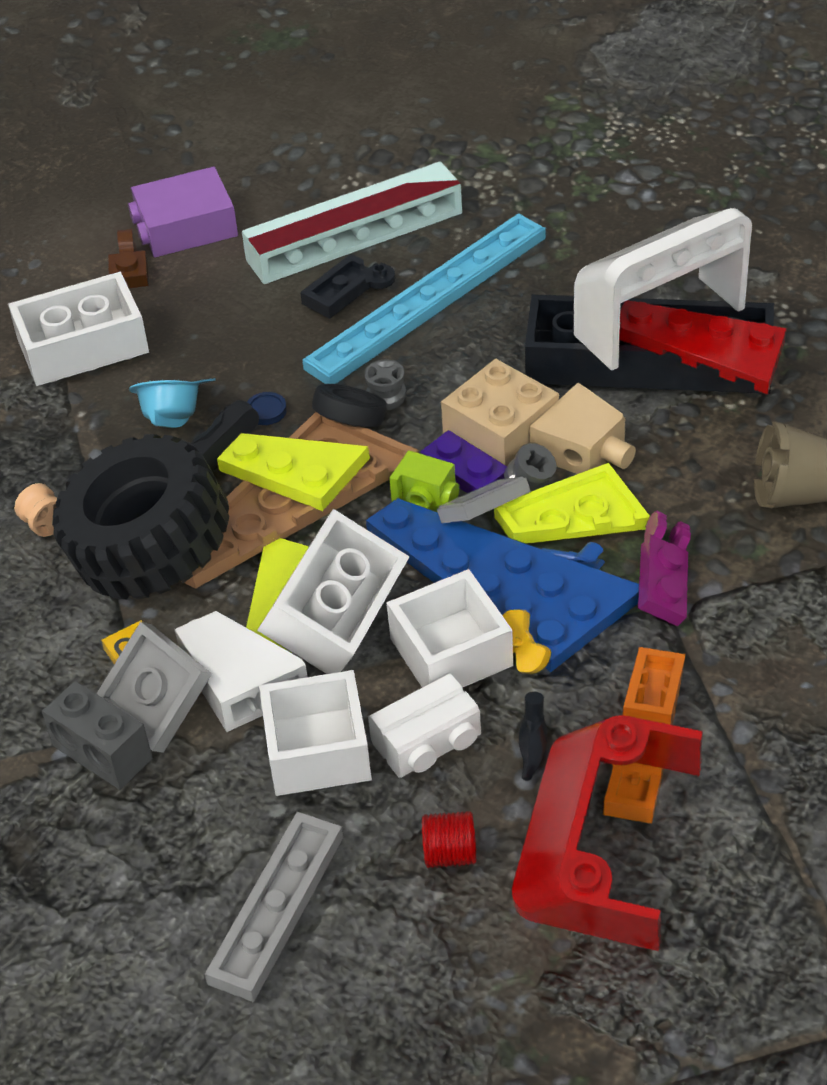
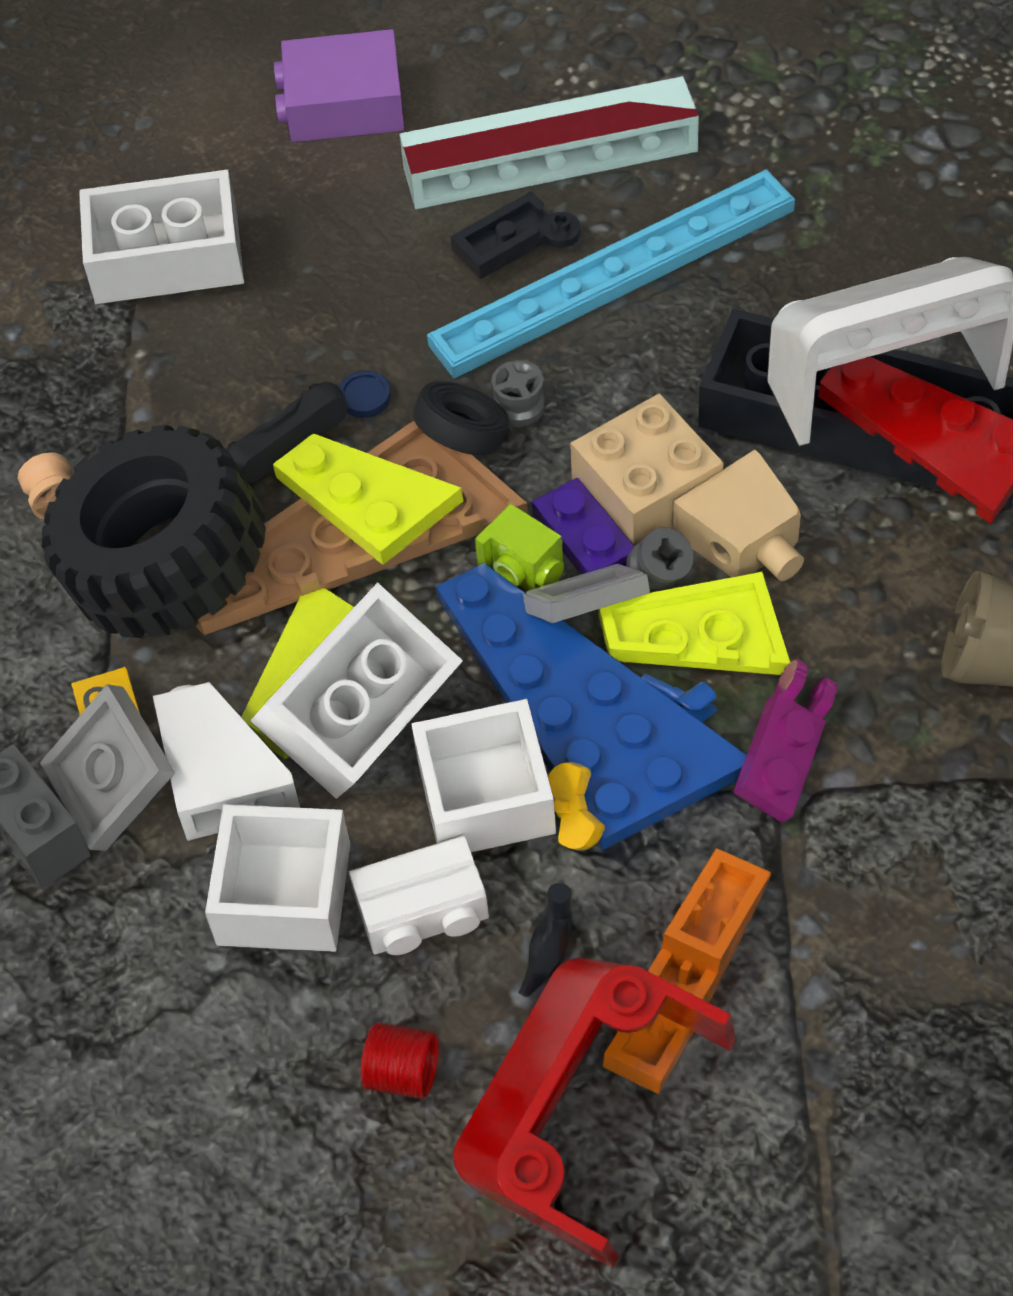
camera: 15 degrees right, 10 degrees up
reddish brown plate [108,229,149,288] -> none
medium azure piece [129,378,216,428] -> none
light grey plate [205,812,343,1002] -> none

